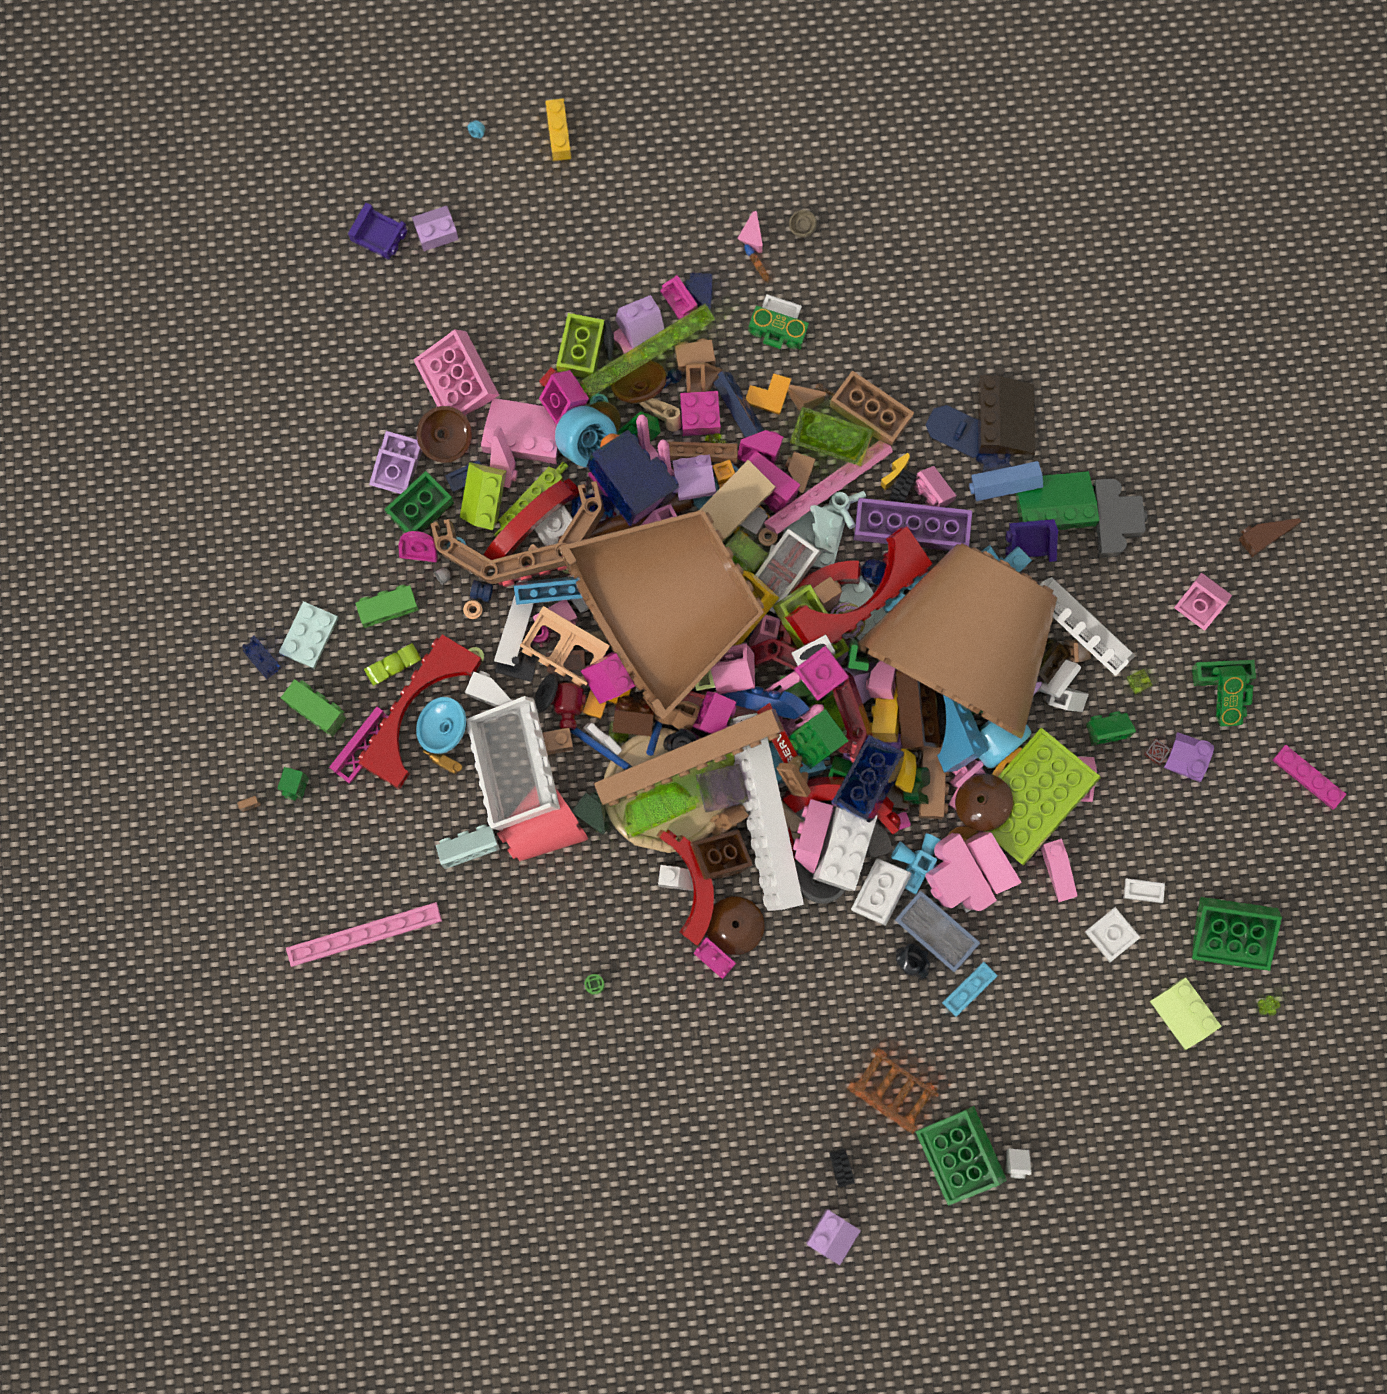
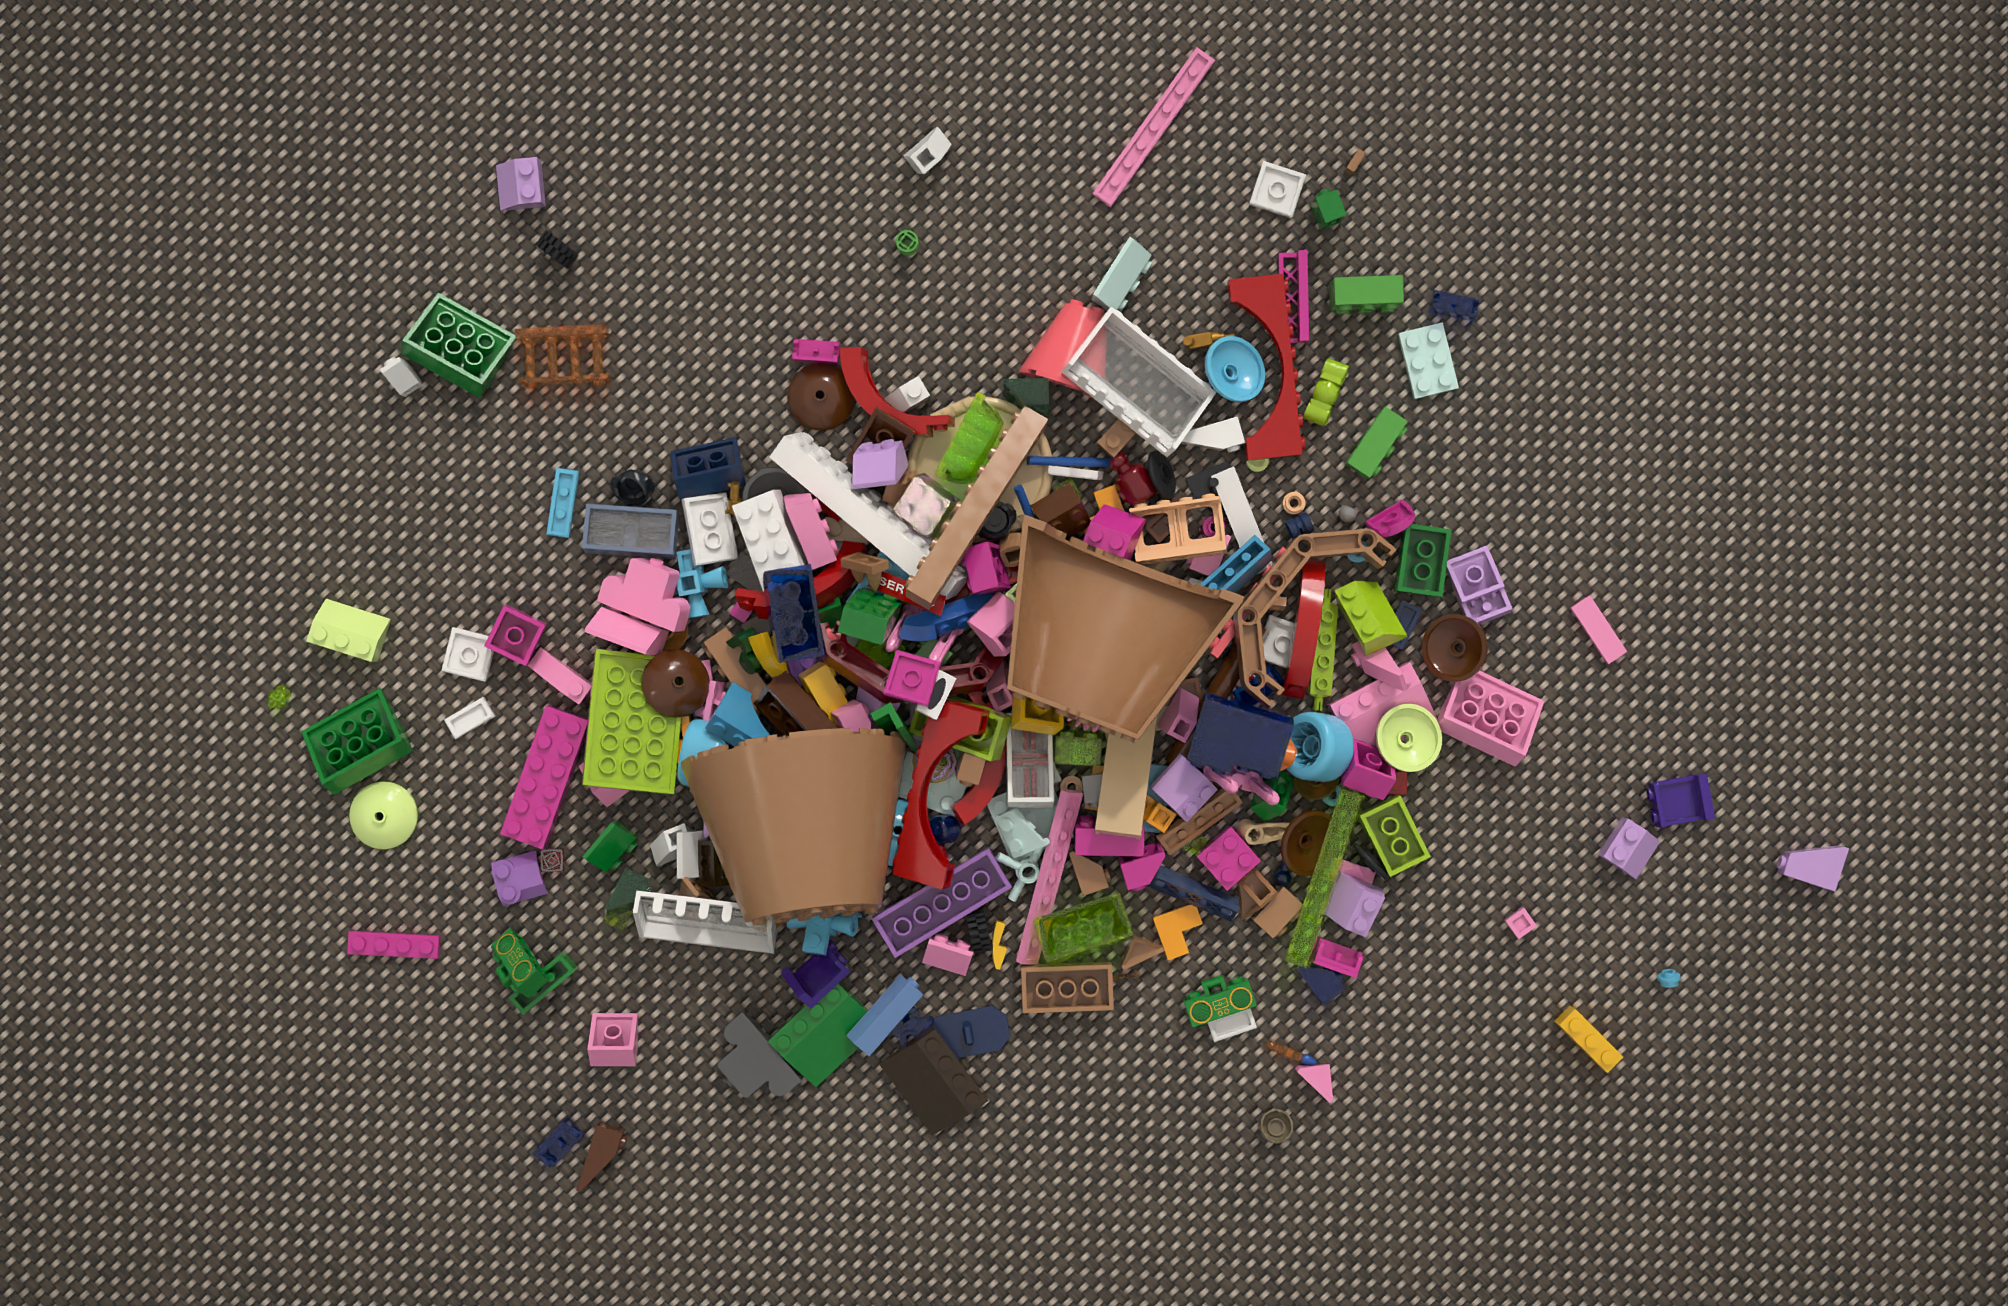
camera: 145 degrees right, 10 degrees up
none -> yellowish green dish [349,782,418,849]
none -> dark pink brick [484,604,547,666]
none -> dark pink brick [500,705,588,849]
none -> clear blue hinge [532,1117,585,1168]
none -> clear green slope [605,868,653,918]
none -> dark blue slope [671,437,746,500]
none -> pearl gold piece [725,481,741,517]
none -> lavender slope [852,439,909,489]
none -> white slope [904,127,952,174]
none -> white tile [1249,161,1306,219]
none -> yellowish green dish [1376,704,1442,772]
none -> bright pink plate [1504,907,1537,939]
none -> bright pink tile [1570,595,1627,664]
none -> lavender slope [1777,846,1849,891]

